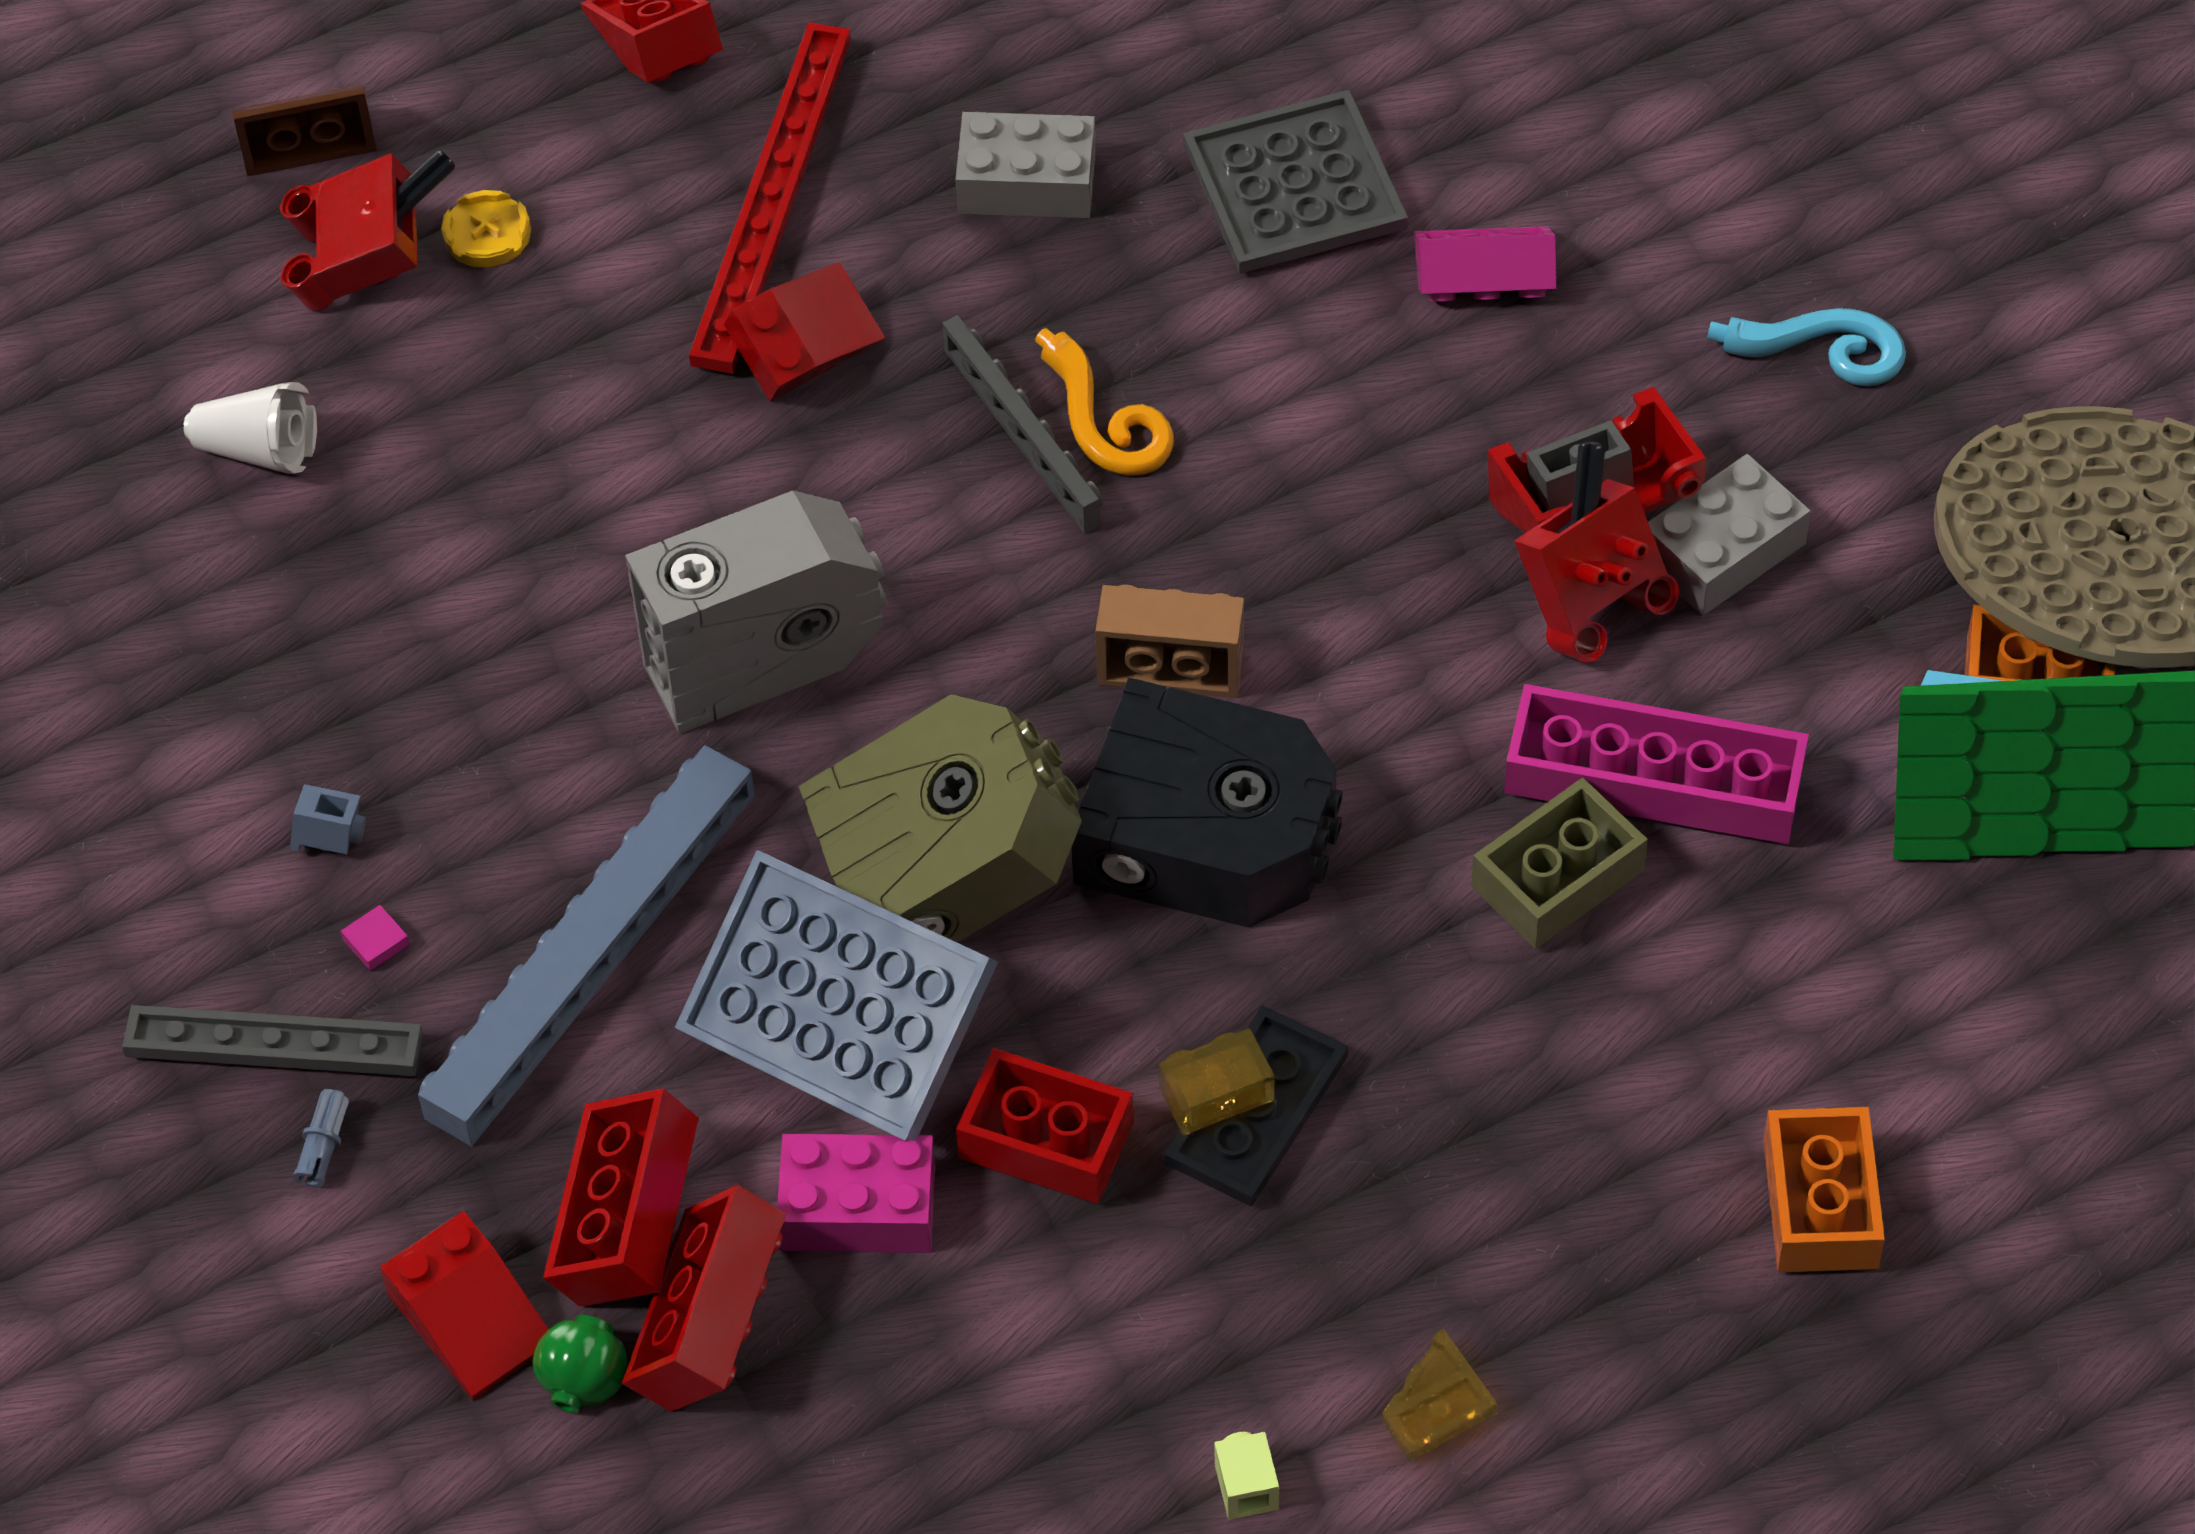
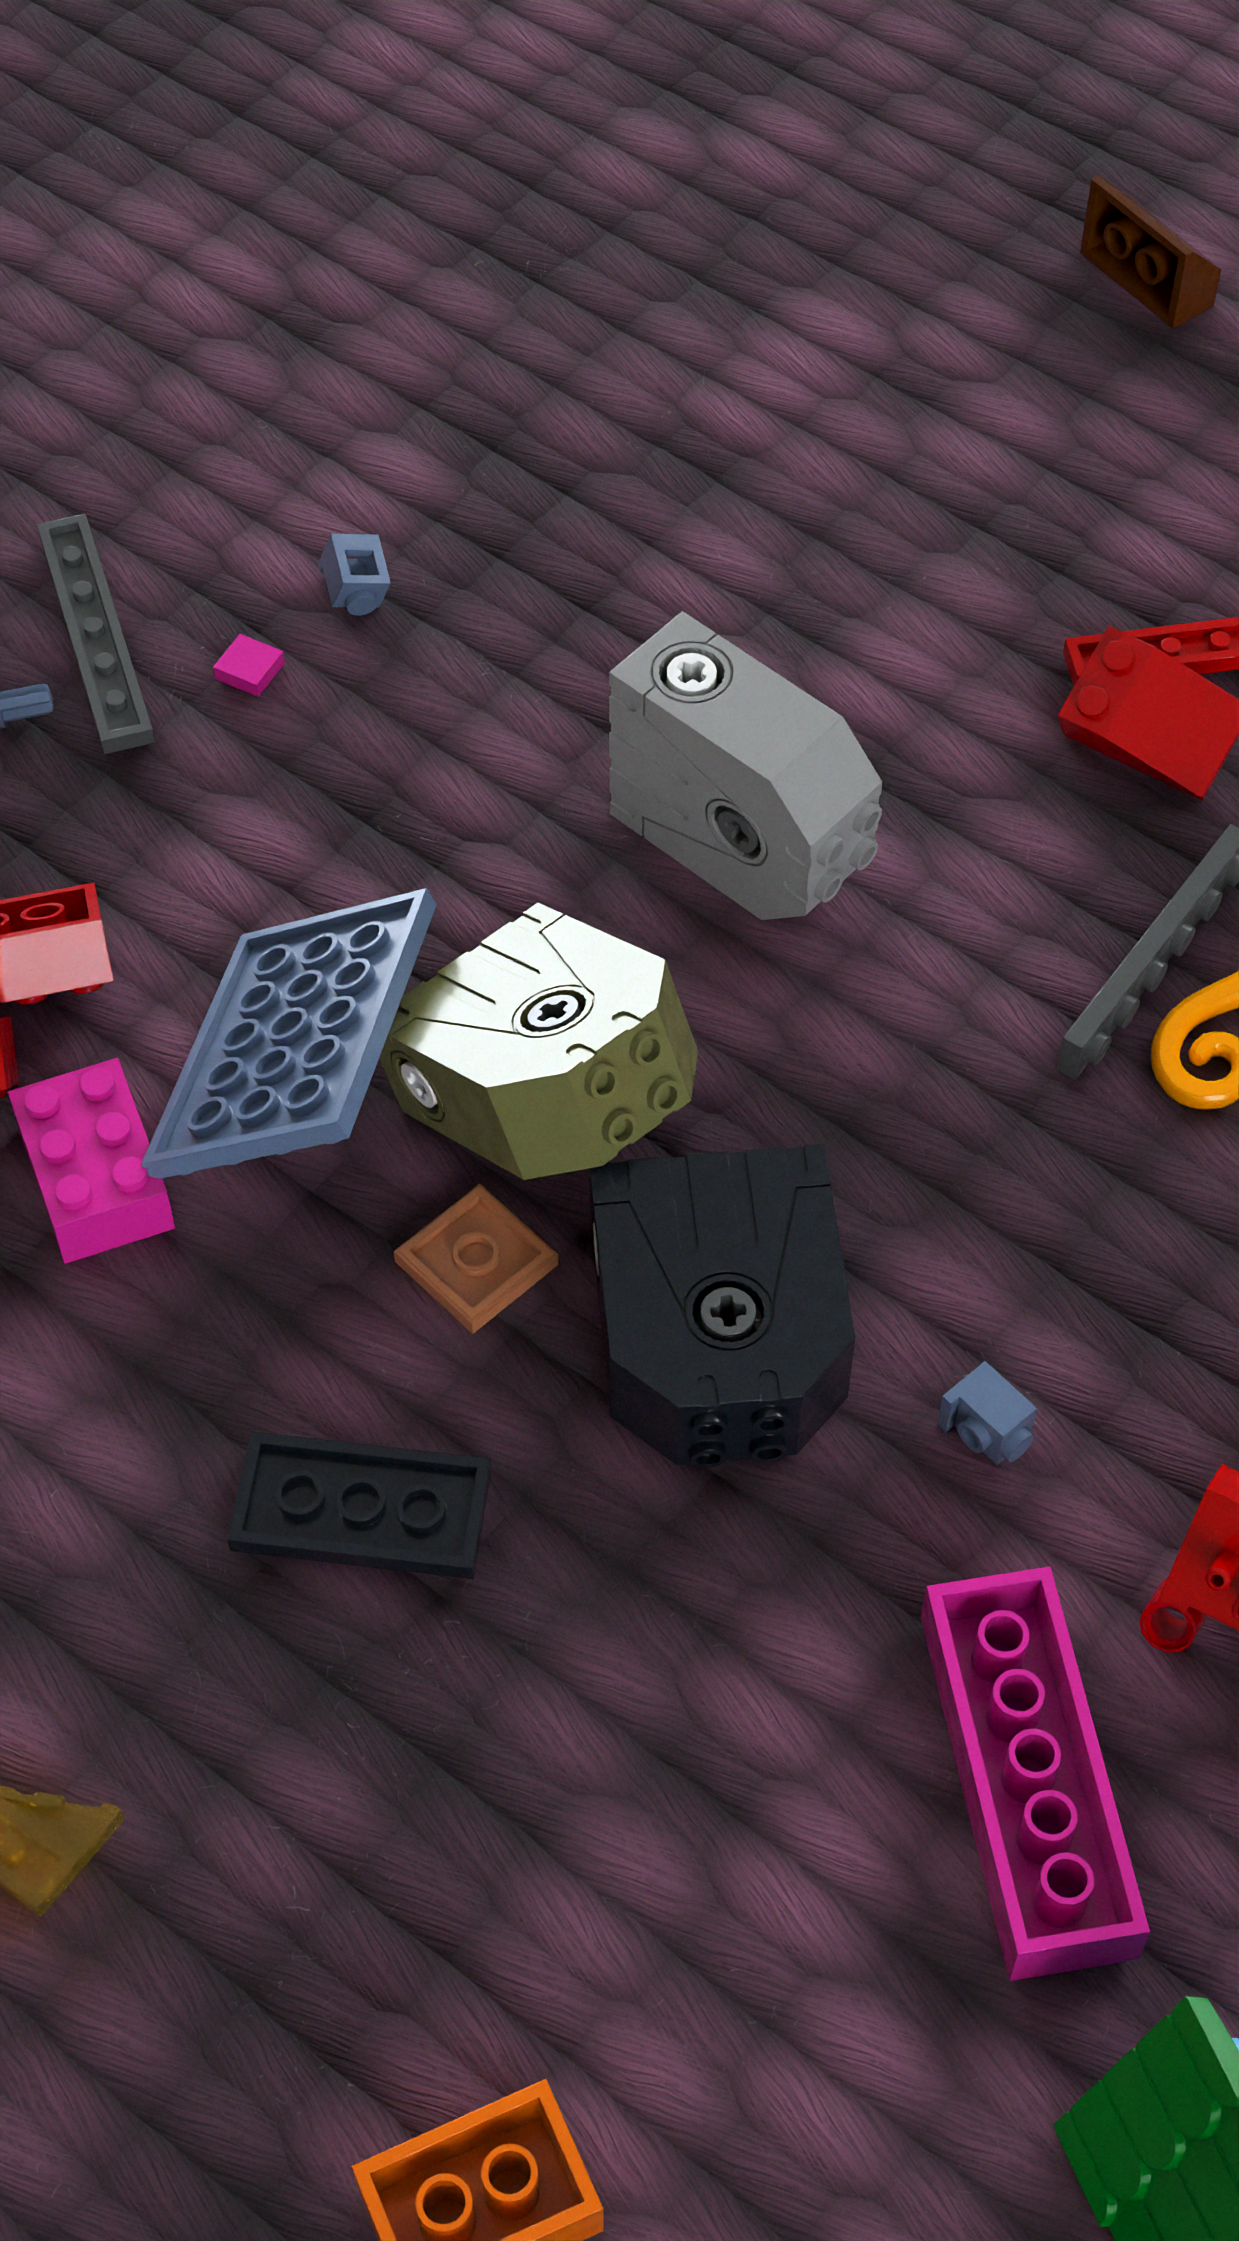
camera: 65 degrees right, 0 degrees up
white cone [184,382,317,474] -> none
red piece [280,150,455,311] -> none
sand blue brick [418,745,755,1147] -> none
yellow tile [441,190,531,268] -> none
red brick [956,1048,1134,1204] -> none
medium nougat brick [1095,585,1244,698] -> none
clear yellow brick [1158,1028,1274,1135] -> none
olive brick [1471,777,1648,950] -> none
none -> nougat tile [394,1184,558,1334]
none -> sand blue brick [937,1361,1037,1465]

